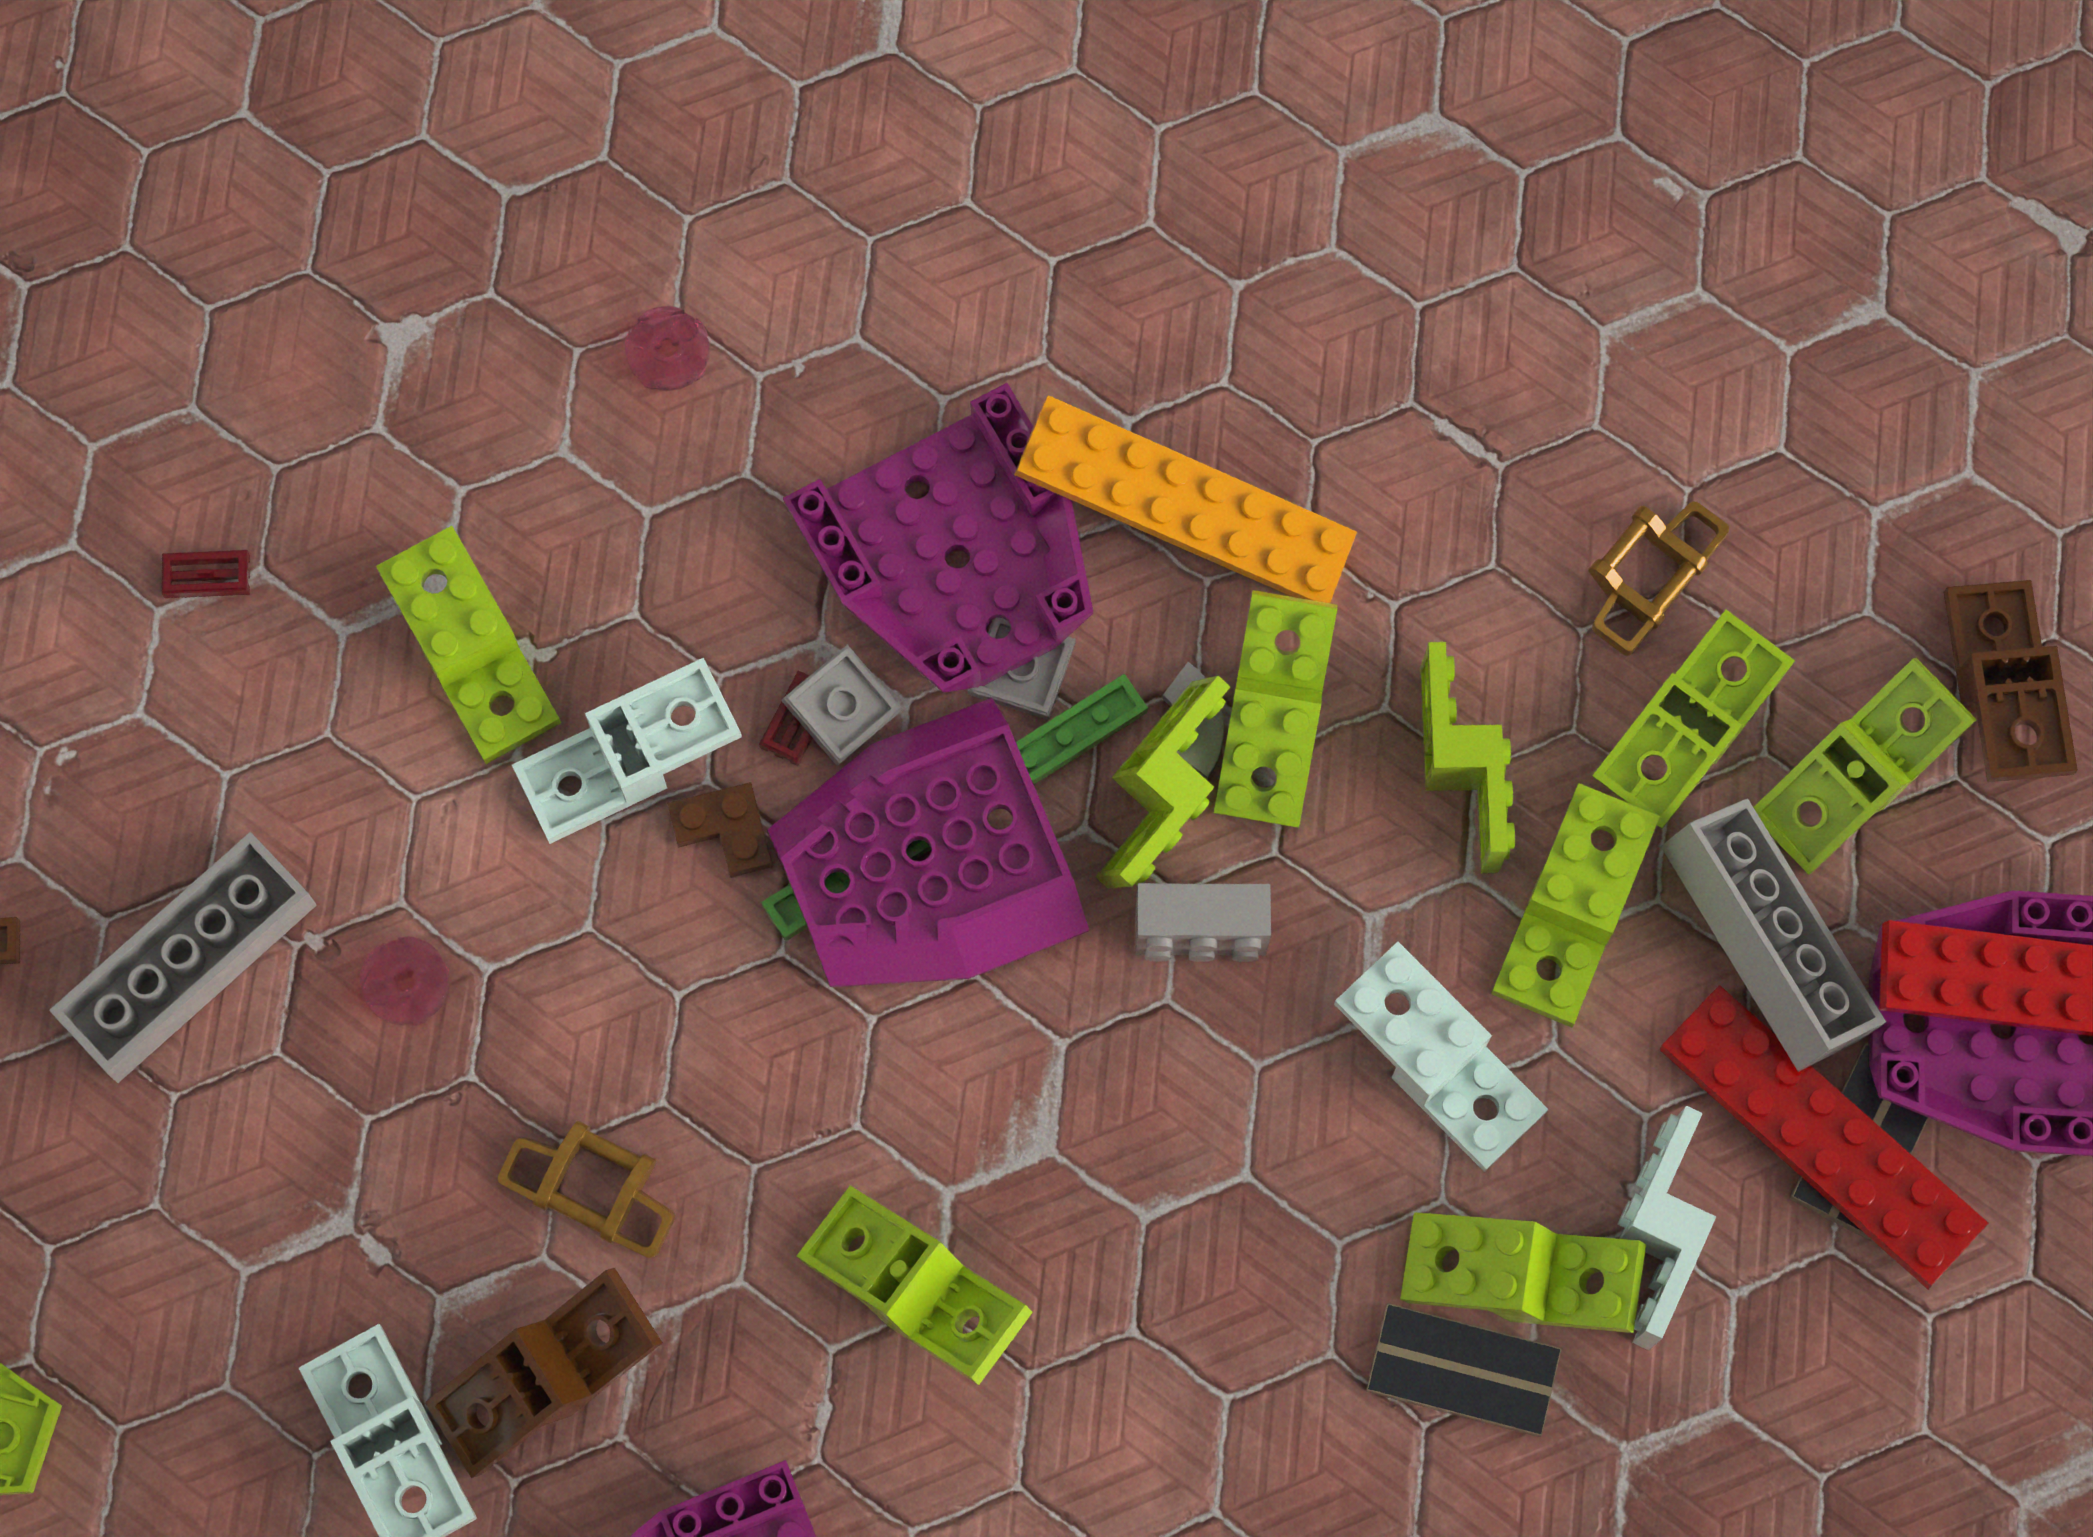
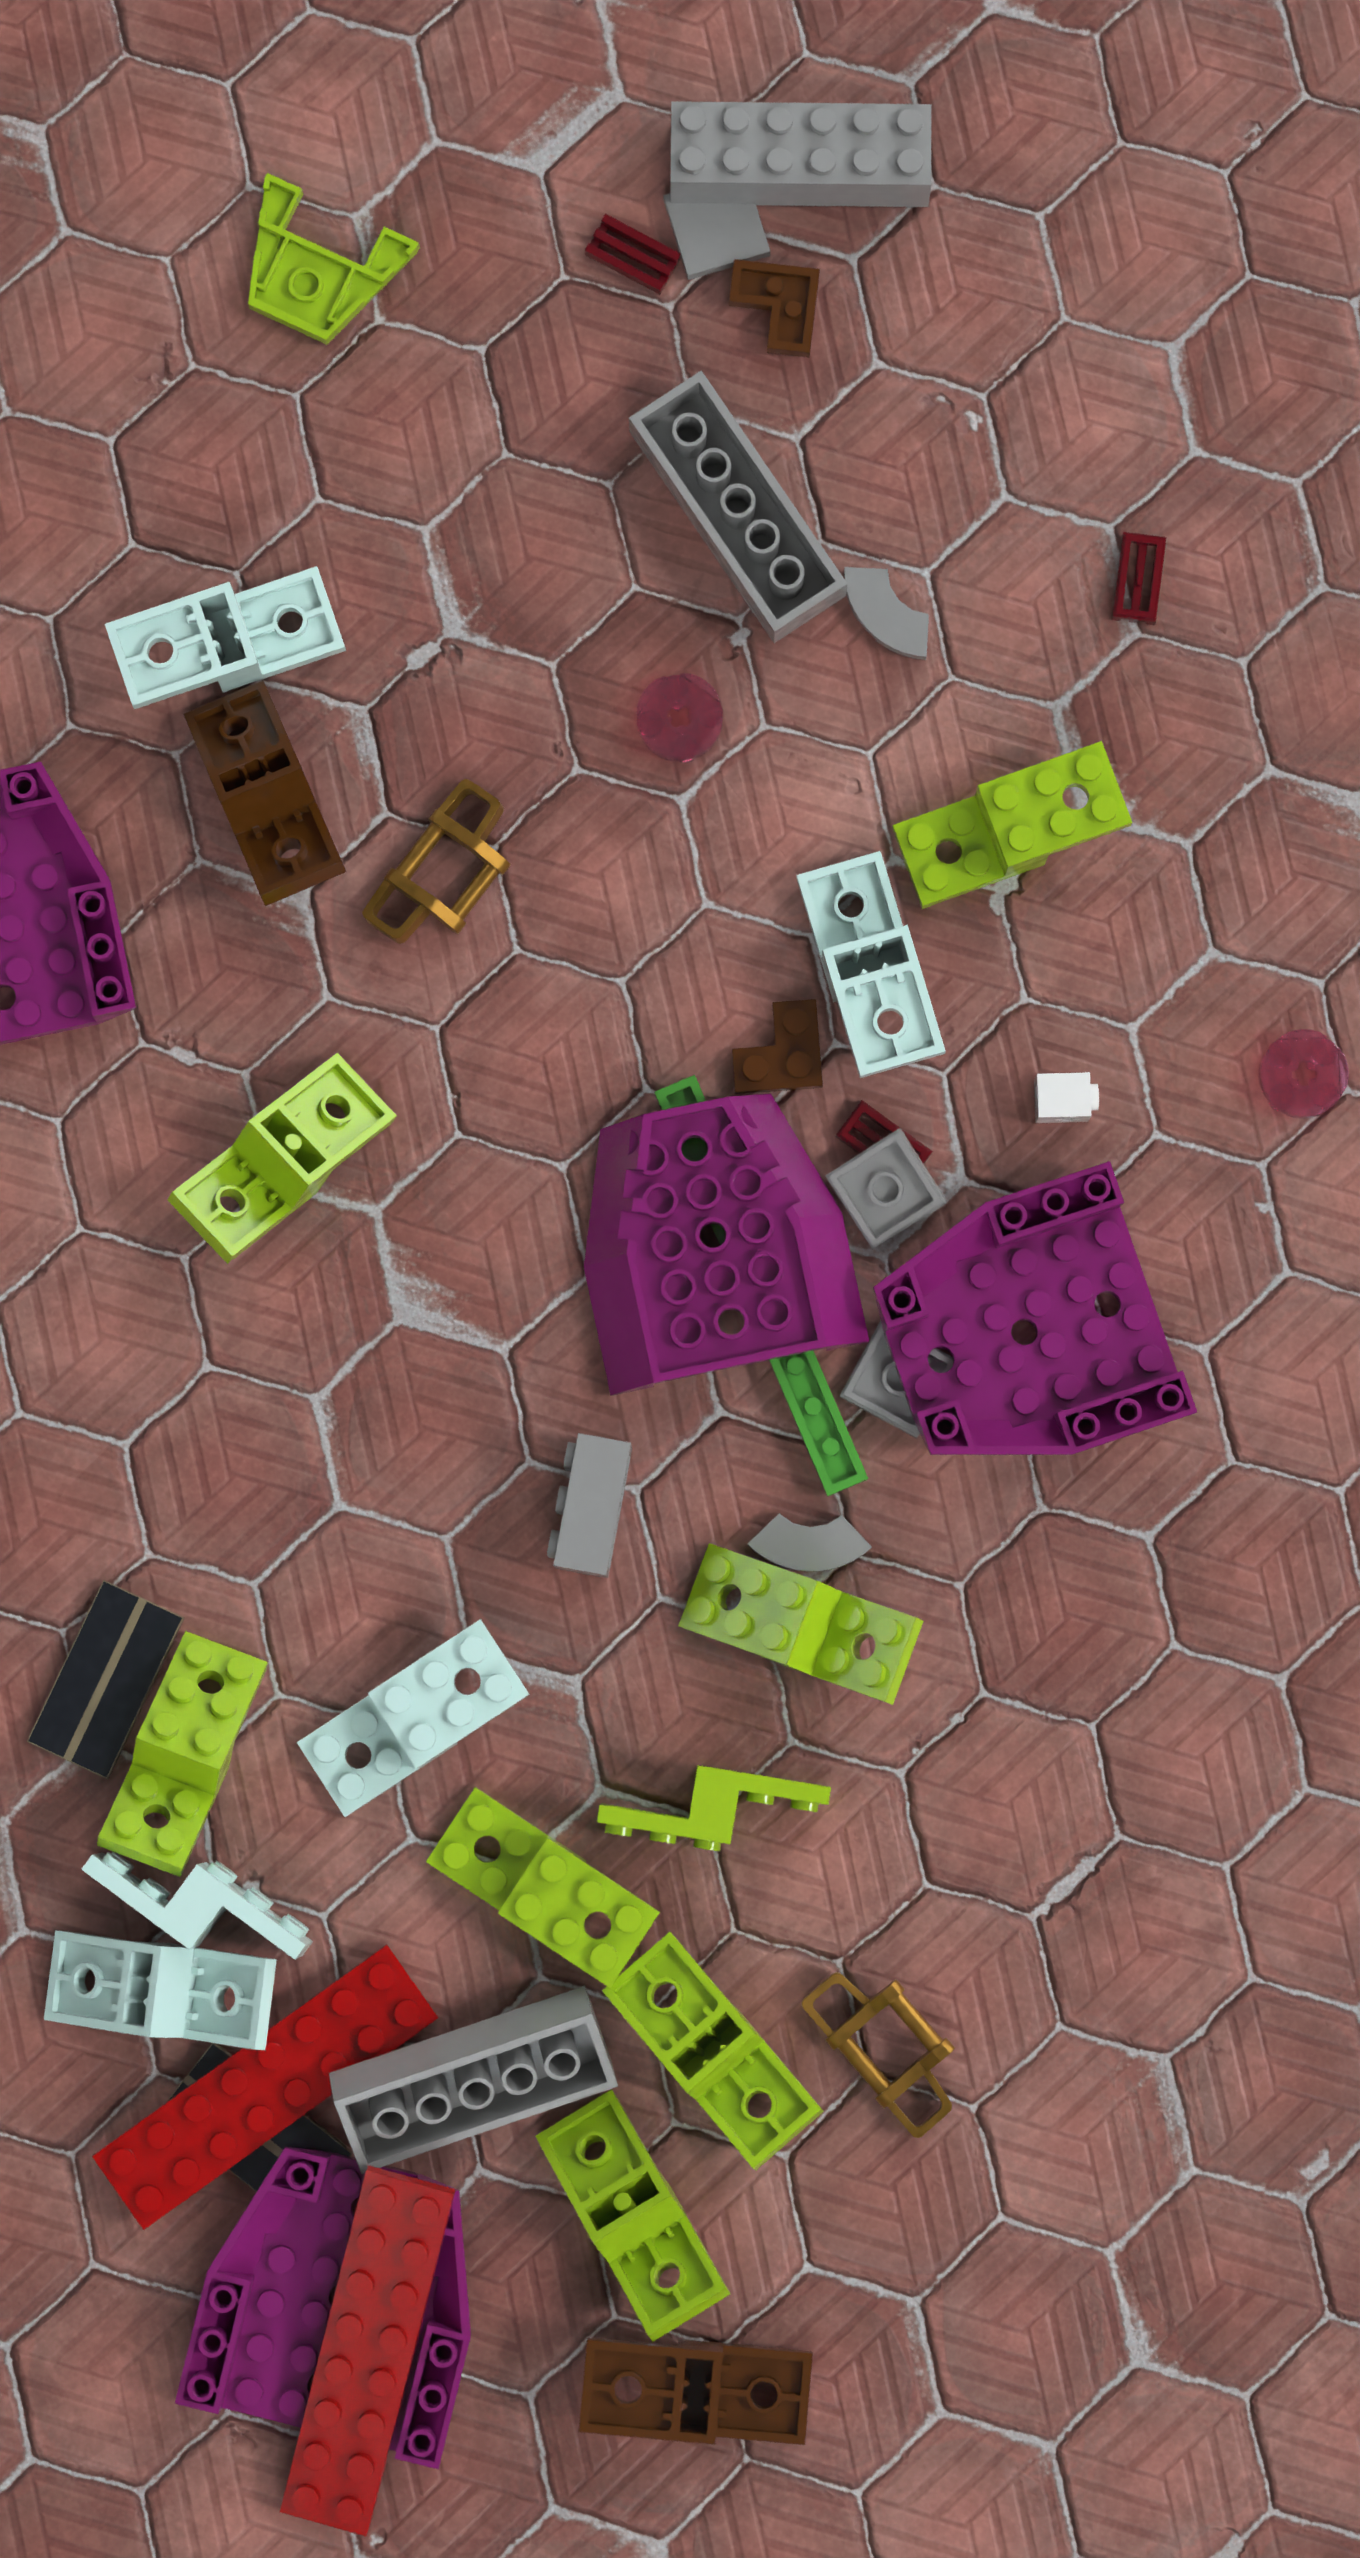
camera: 105 degrees right, 10 degrees up
light orange plate [1014,395,1357,603] -> none
lime bracket [1095,675,1230,888] -> none
none -> light aqua bracket [44,1930,277,2050]
none -> light grey tile [844,567,929,660]
none -> white brick [1034,1072,1099,1123]

